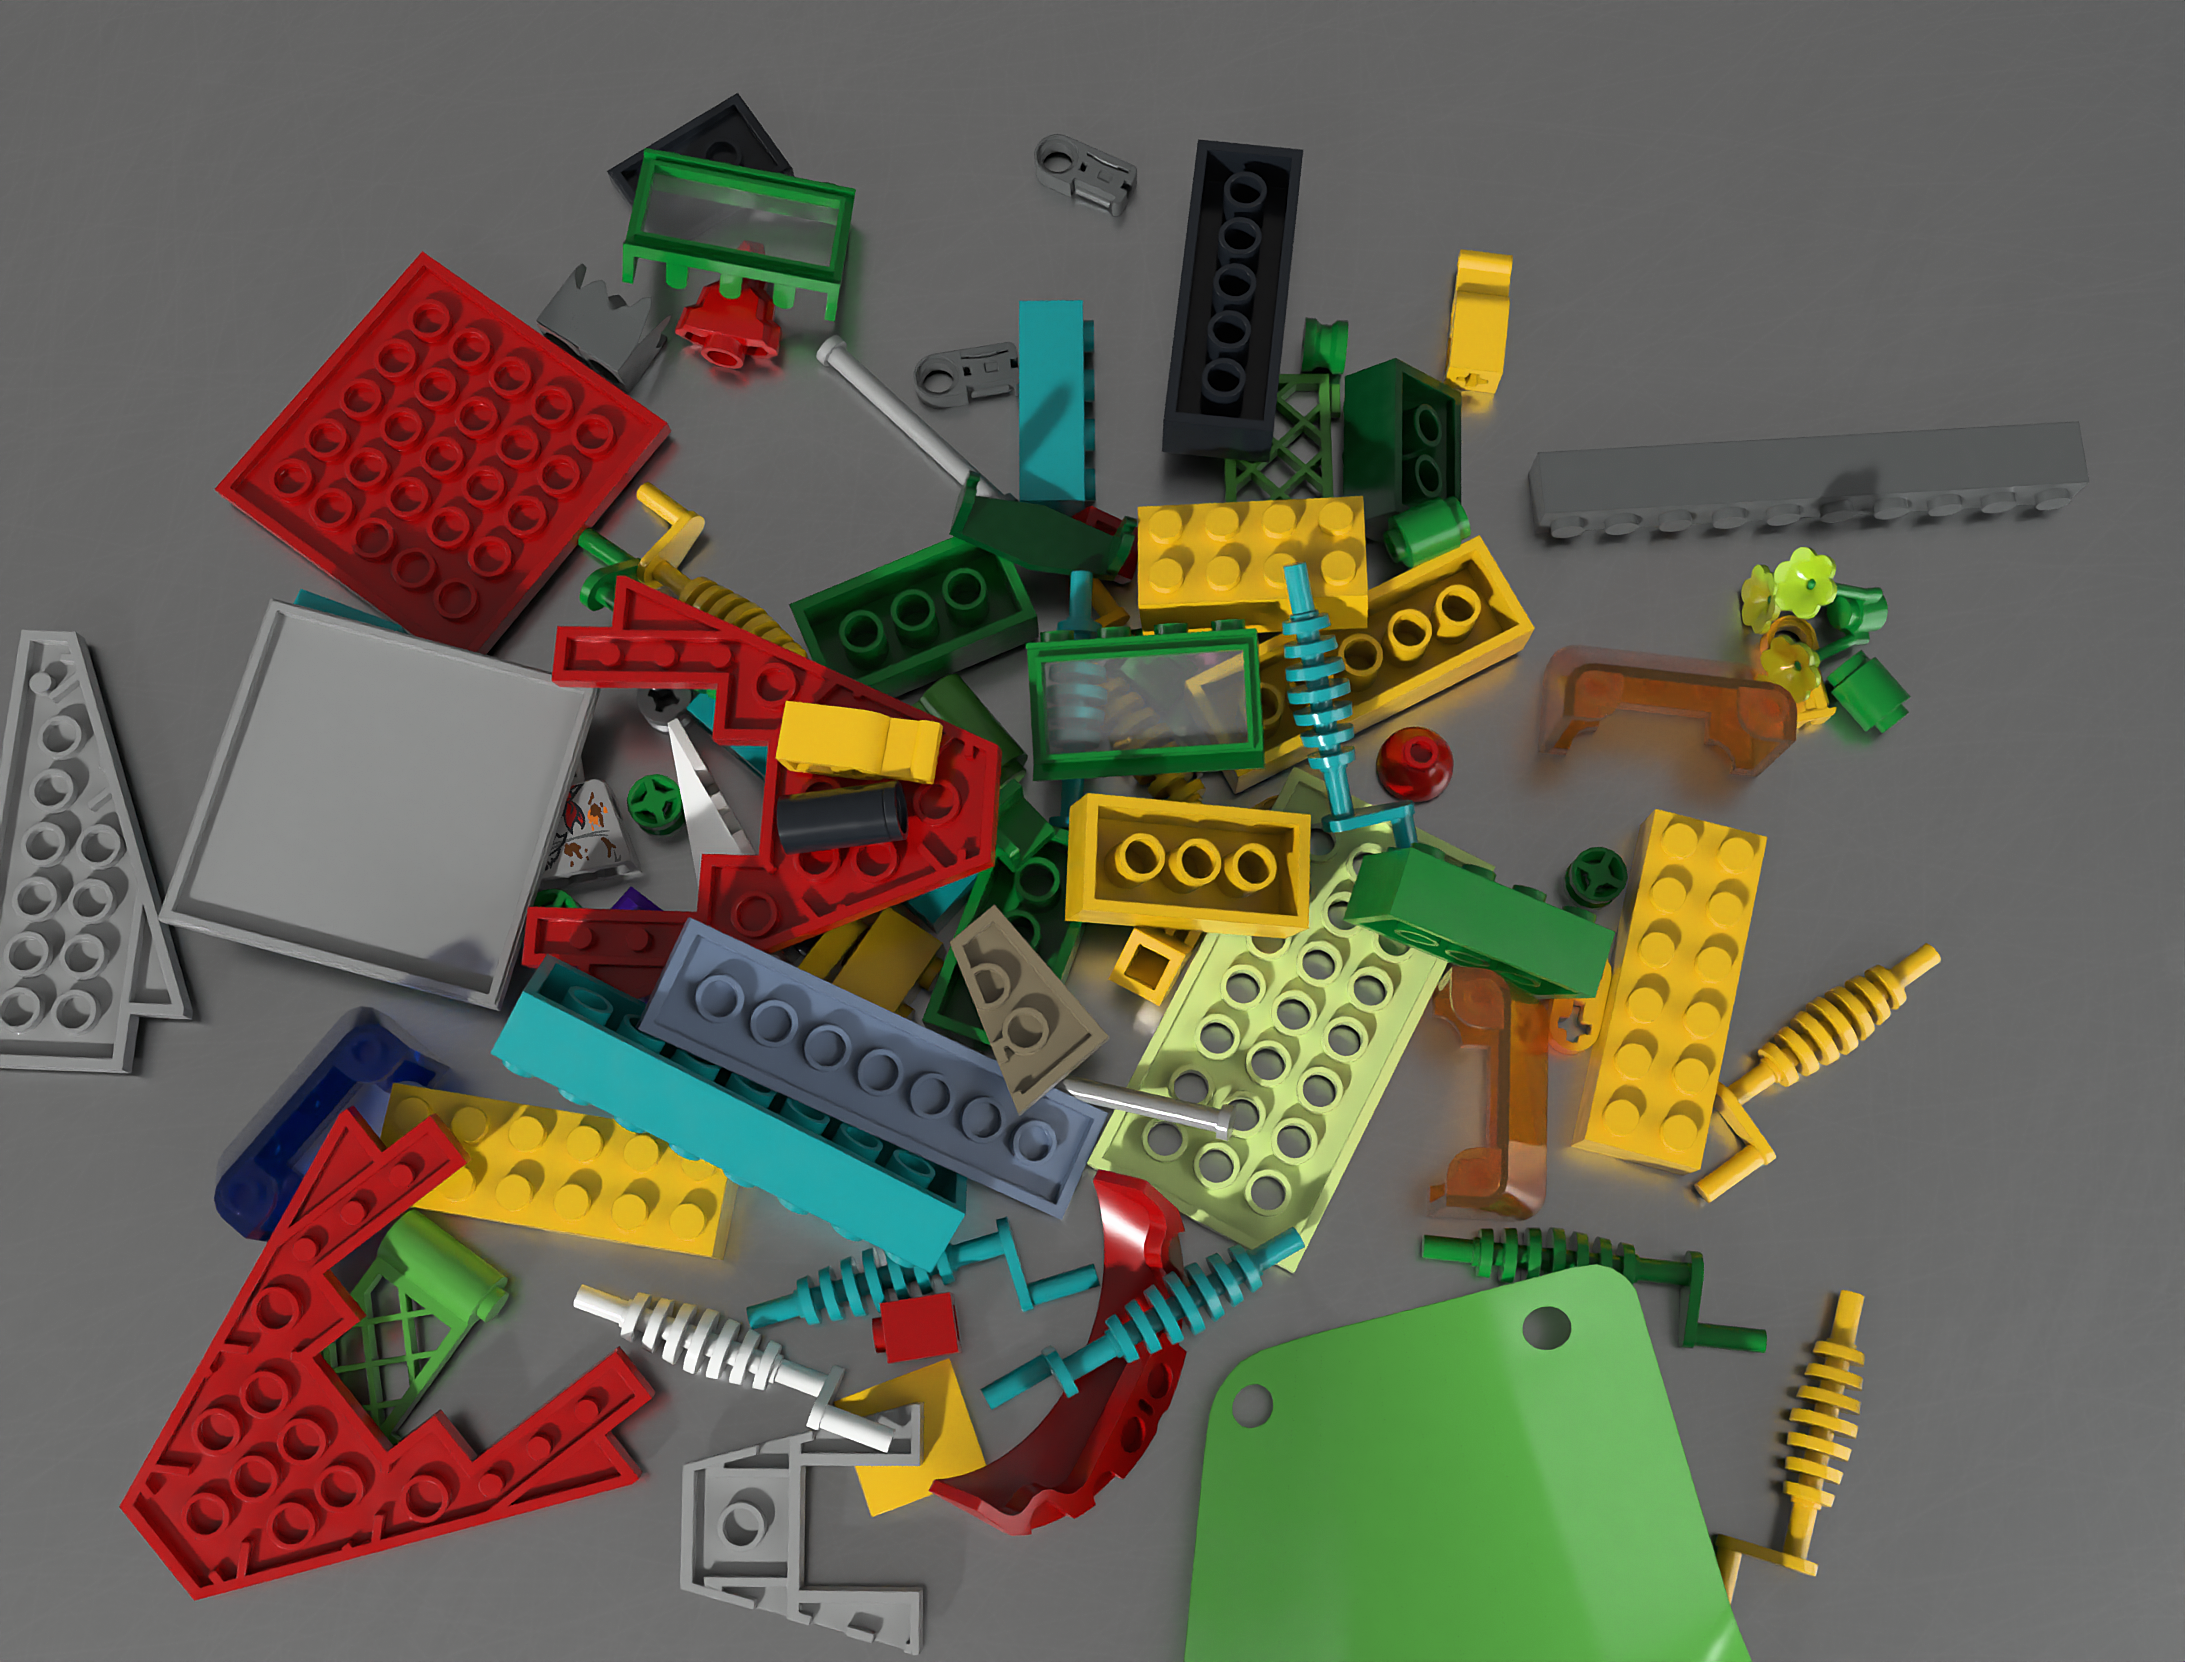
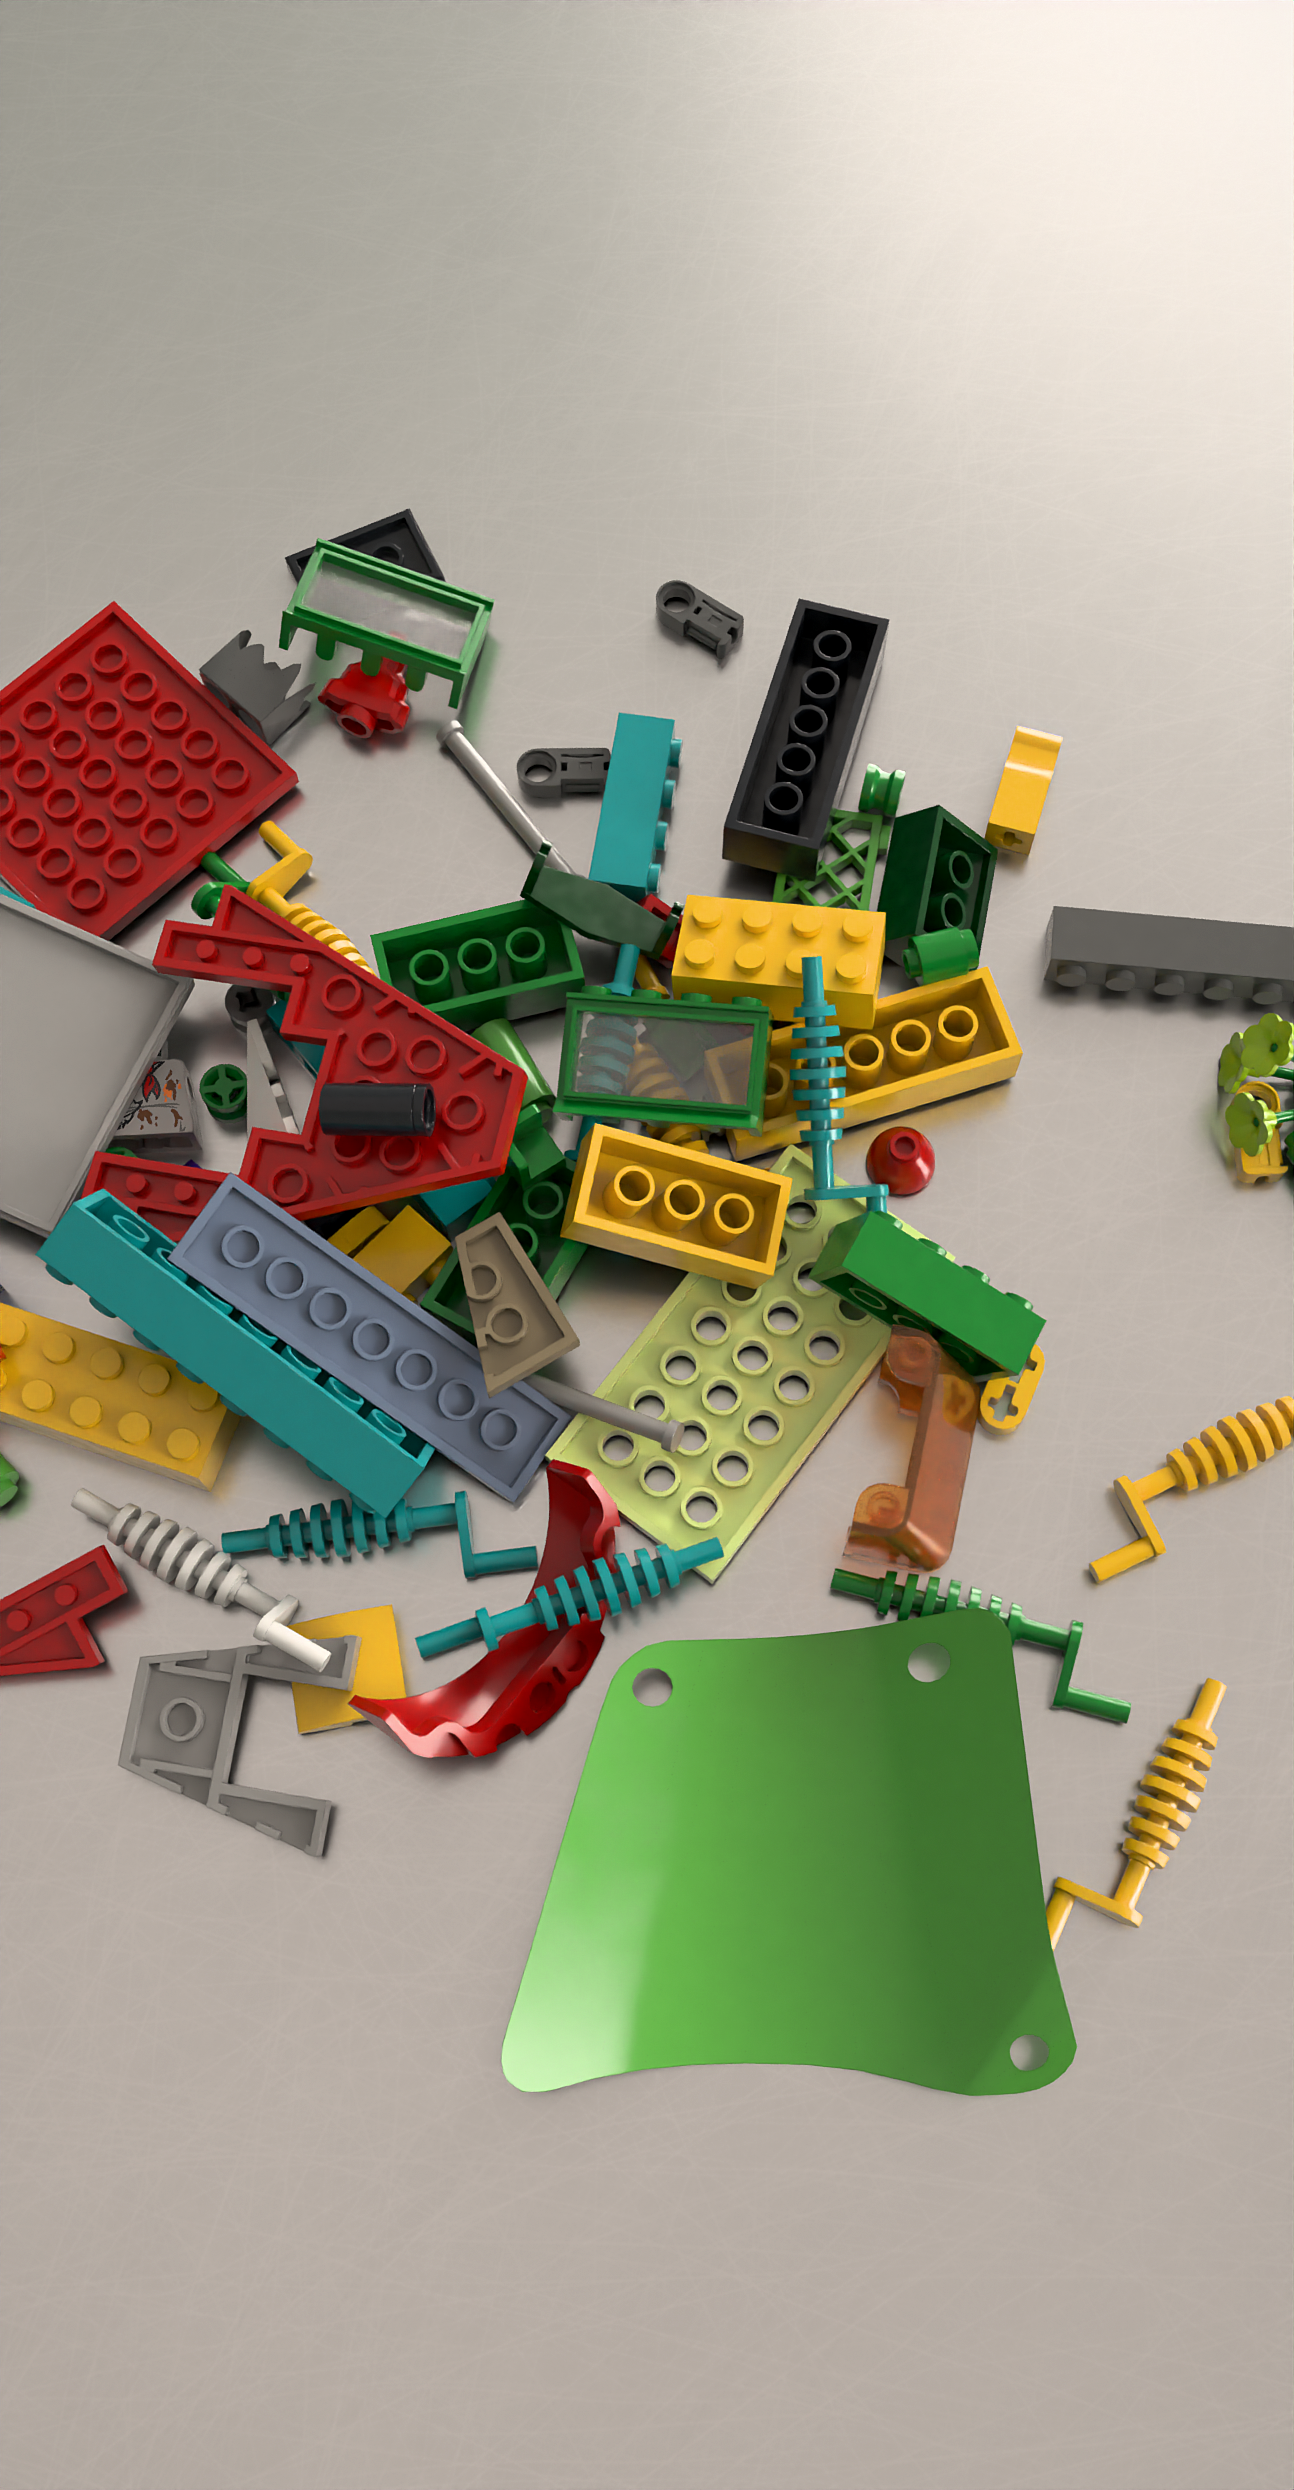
camera: 10 degrees right, 5 degrees down
yellow piece [775,701,943,784] -> none
red brick [872,1292,962,1364] -> none
yellow brick [1108,926,1204,1006] -> none
clear orange windscreen [1538,645,1797,777] -> none
green wheel [1563,847,1628,911] -> none
yellow brick [1571,809,1768,1176] -> none

